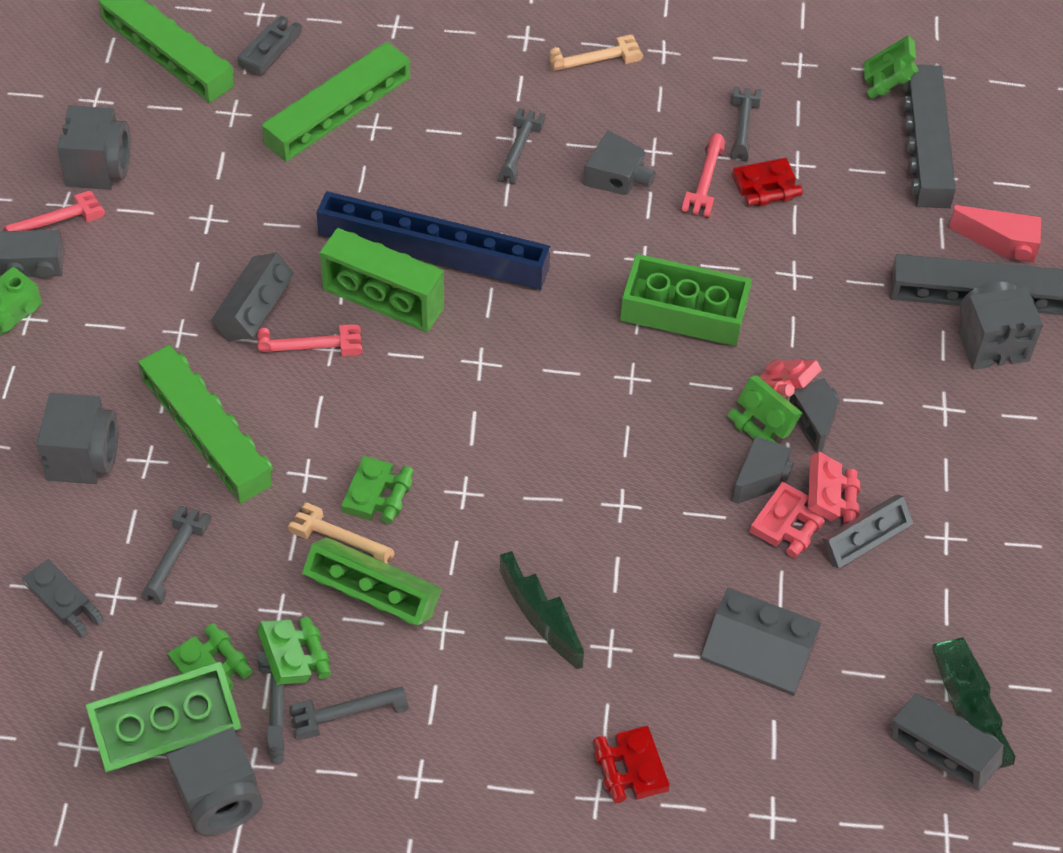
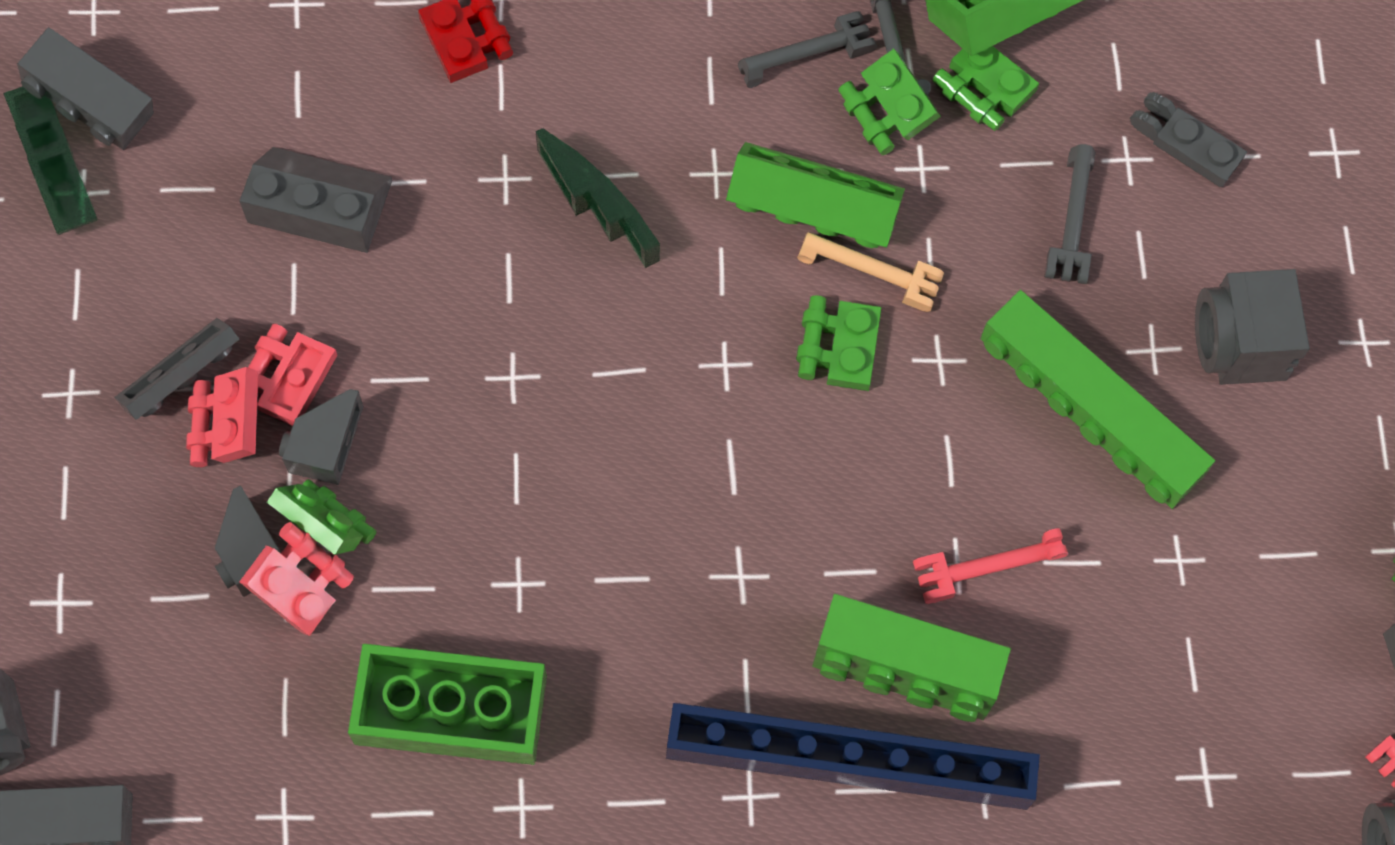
camera: 170 degrees right, 15 degrees up
dark grey brick [211,252,294,341] -> none

